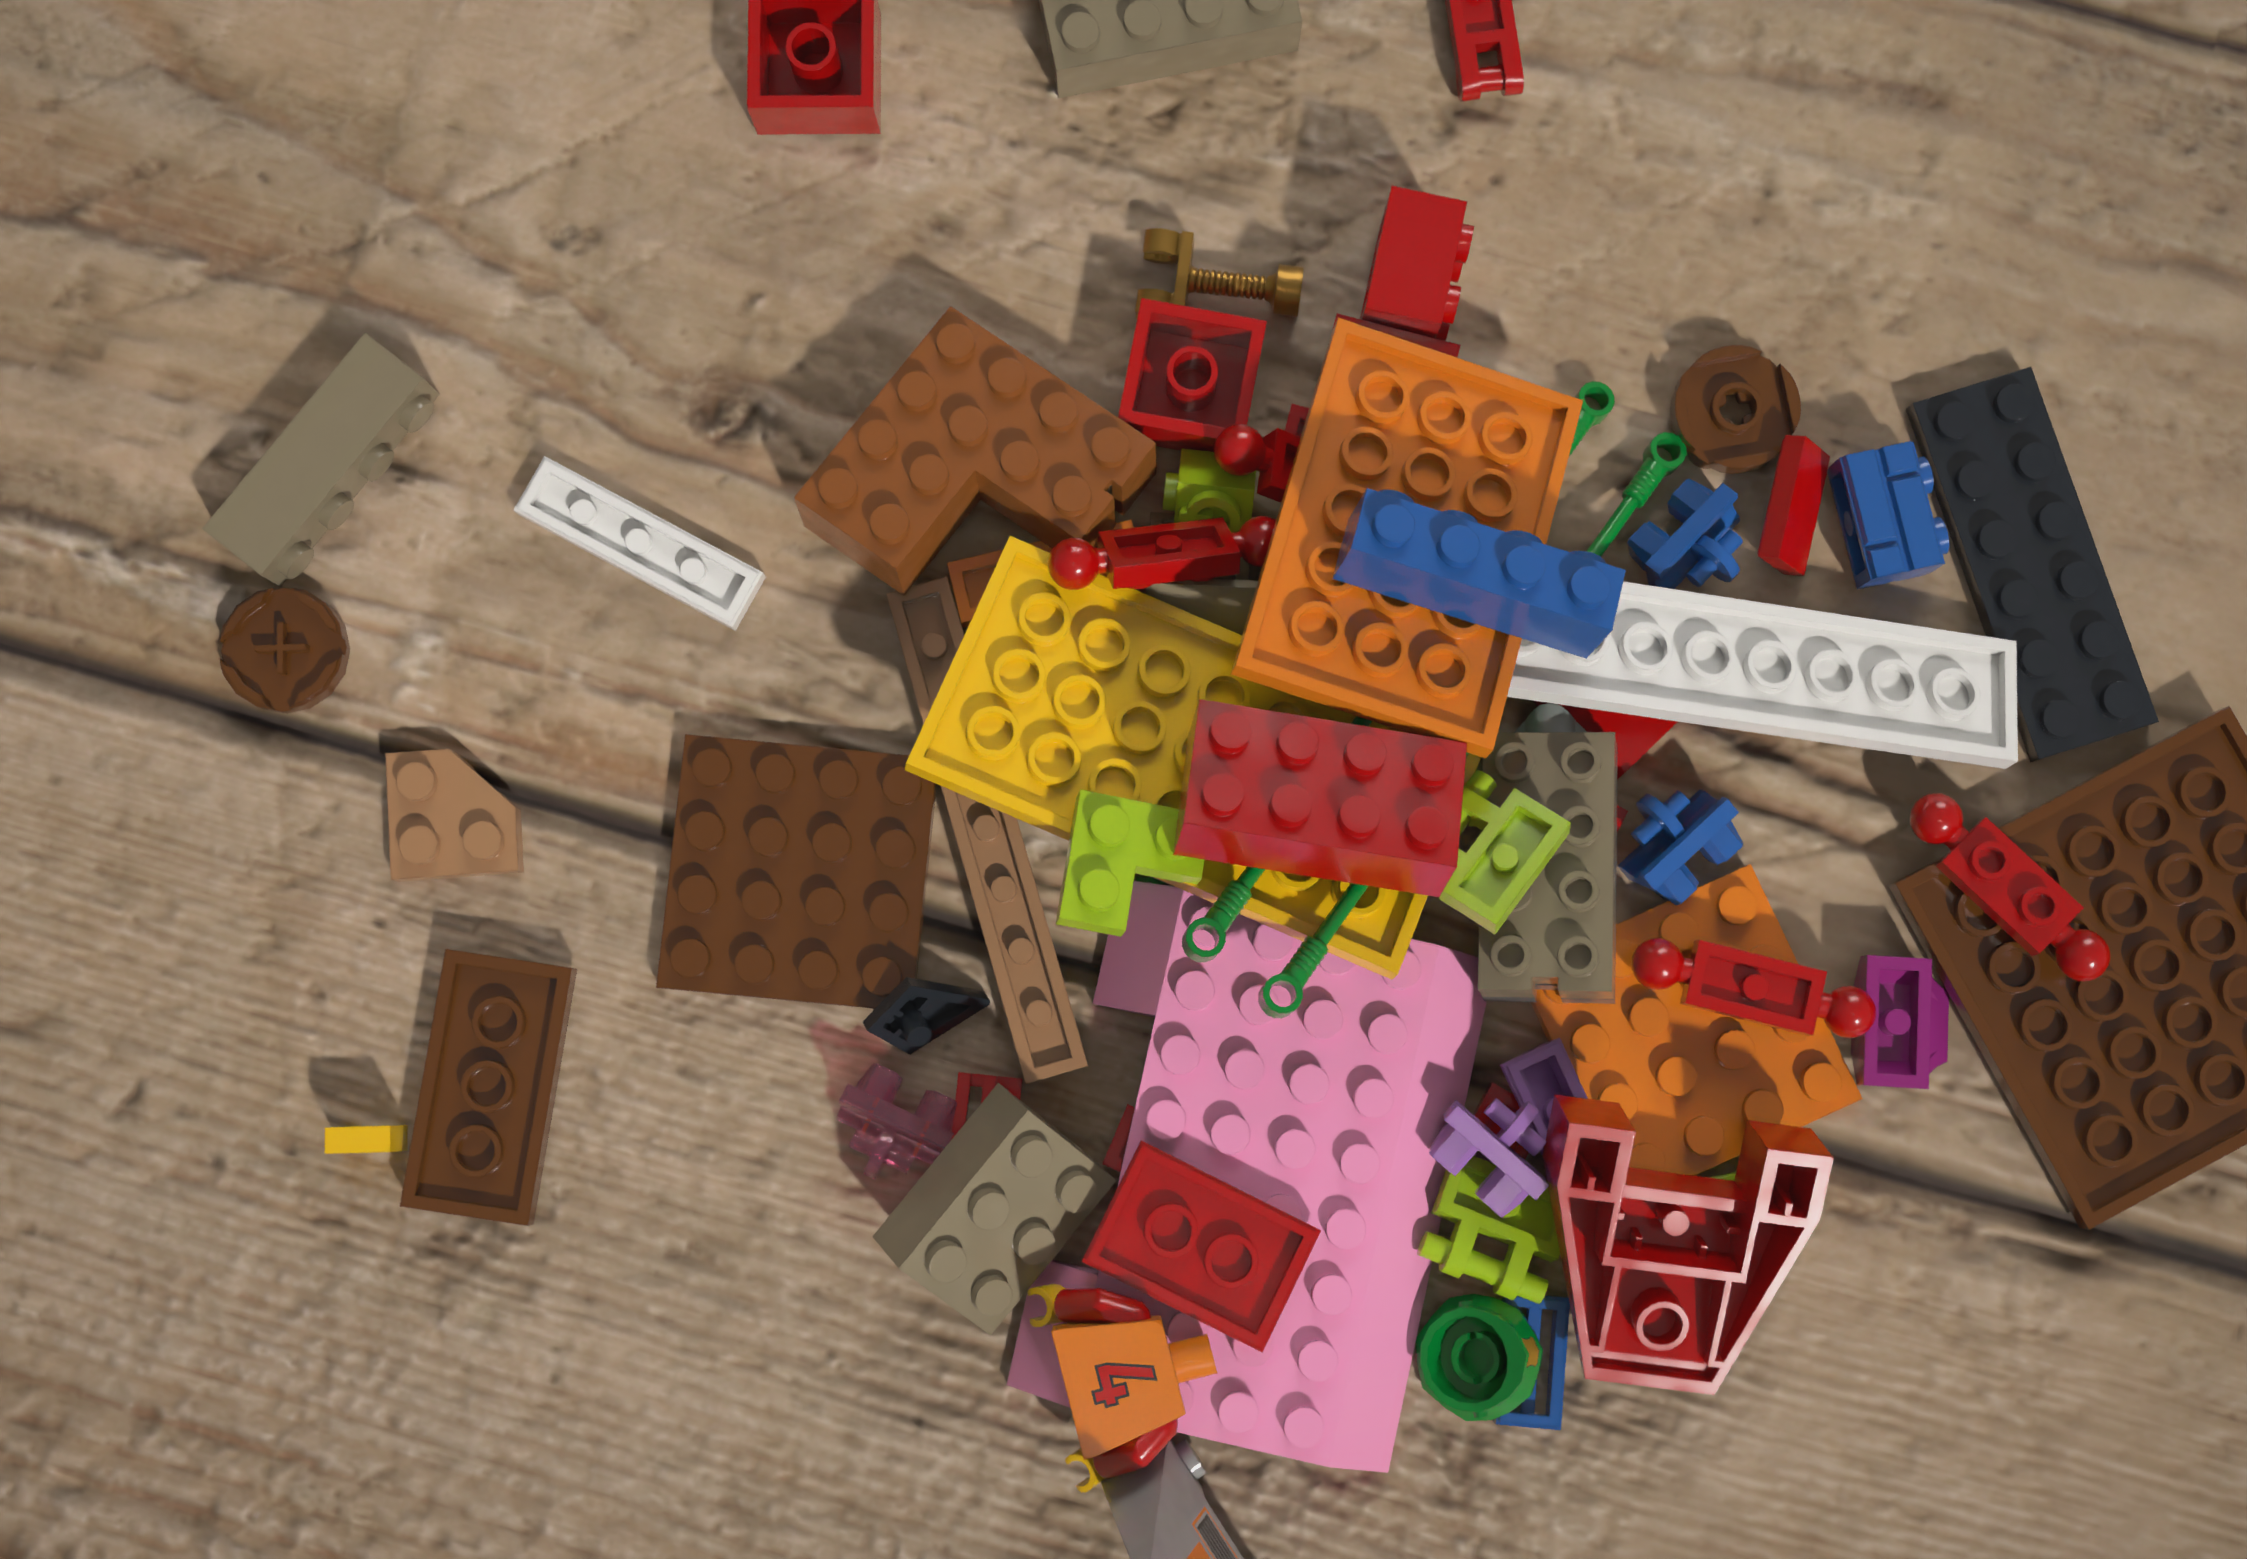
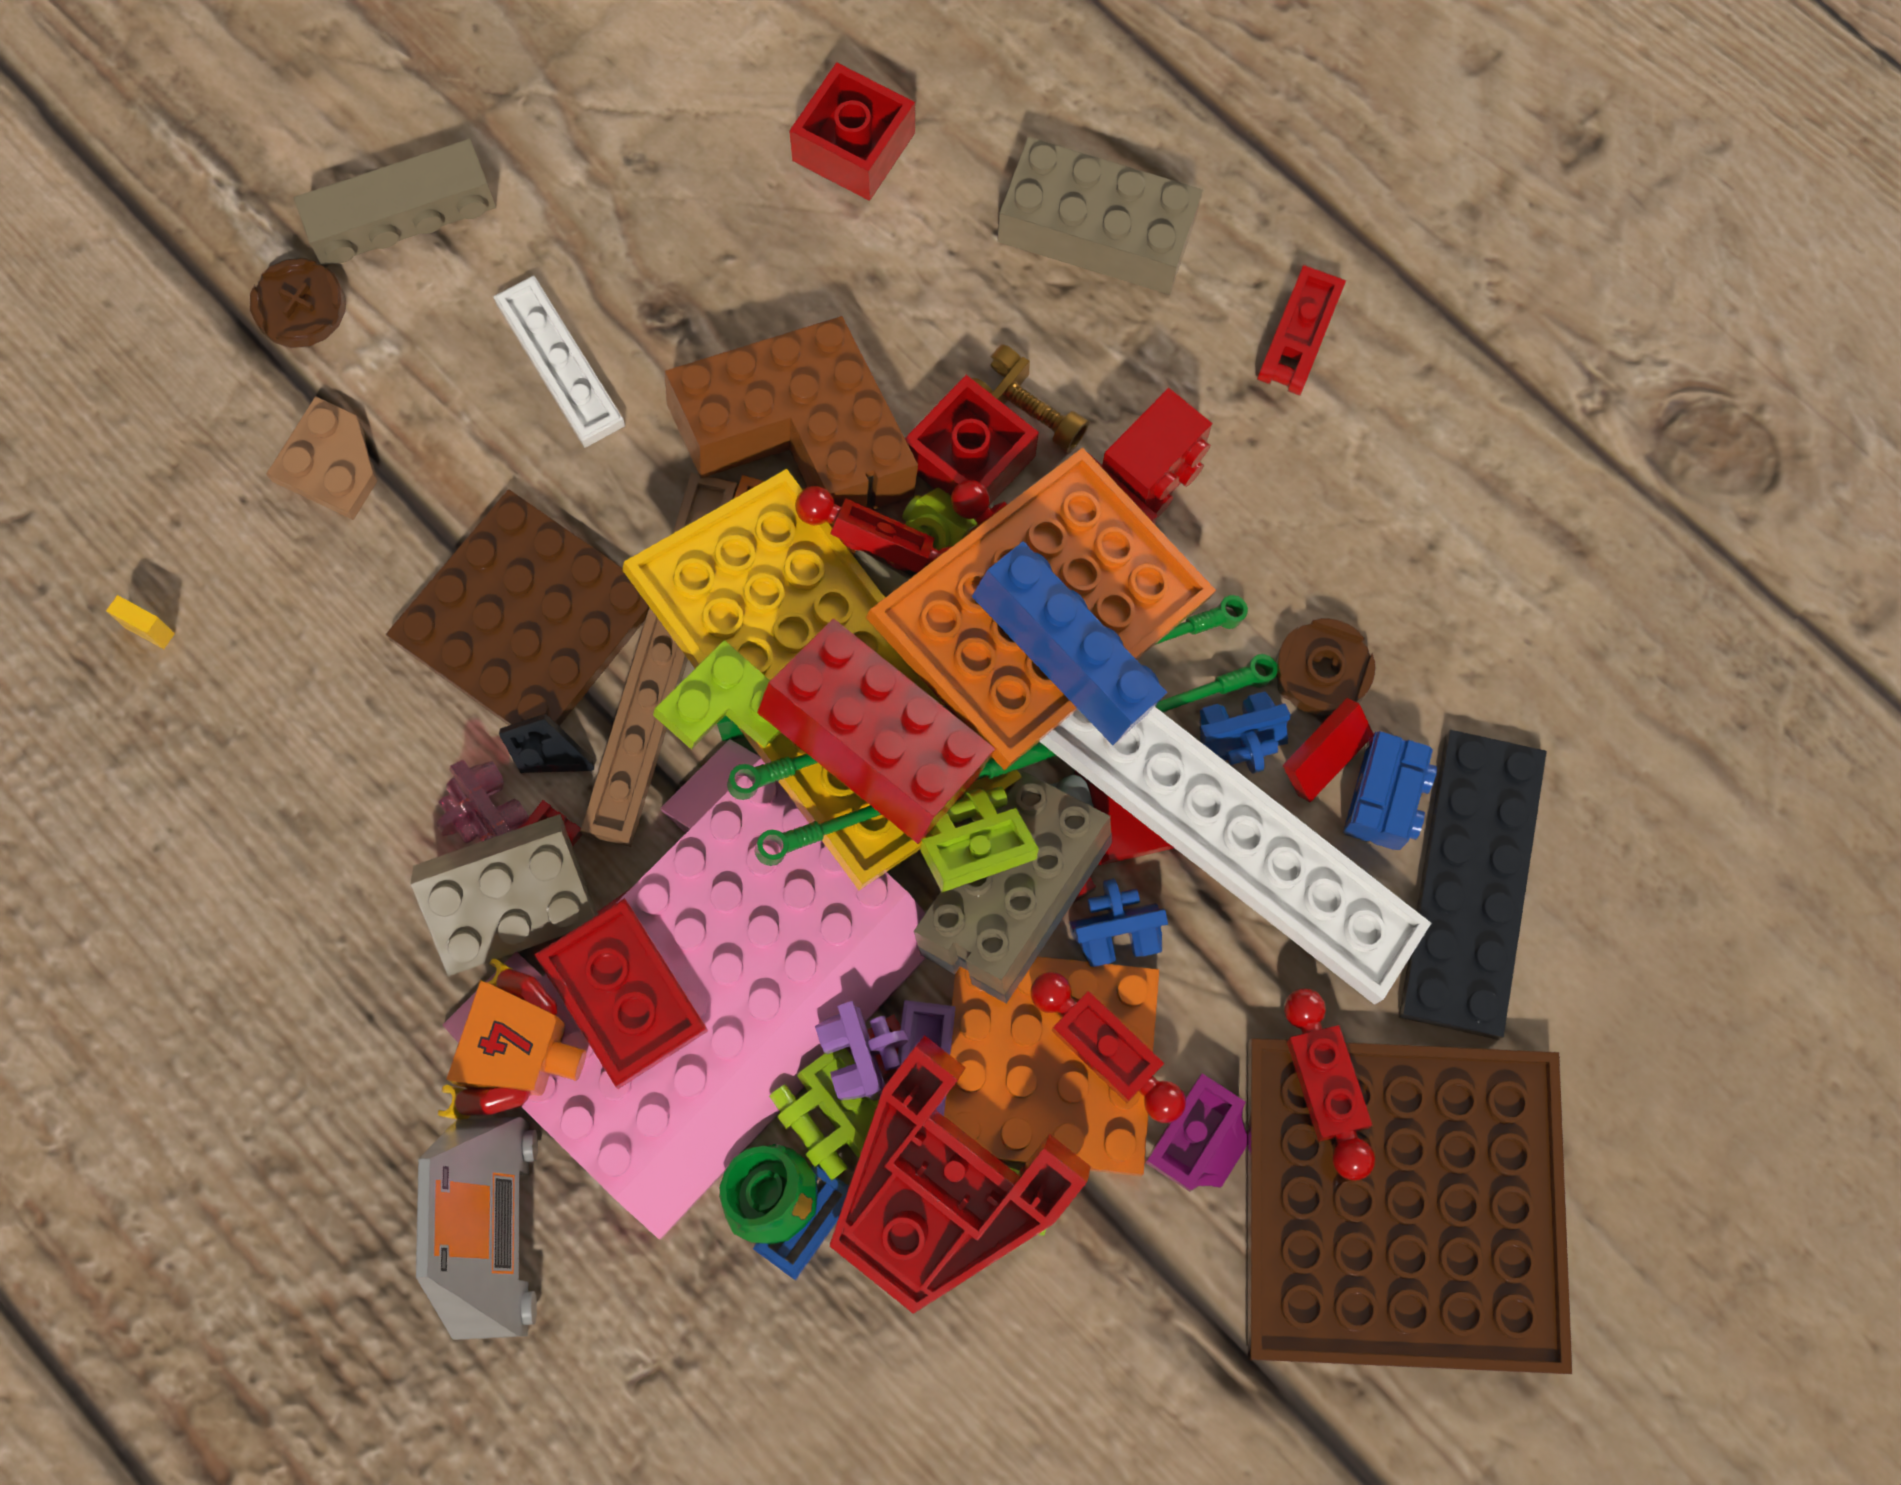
camera: 25 degrees right, 10 degrees down
reddish brown plate [400,949,577,1226] -> none

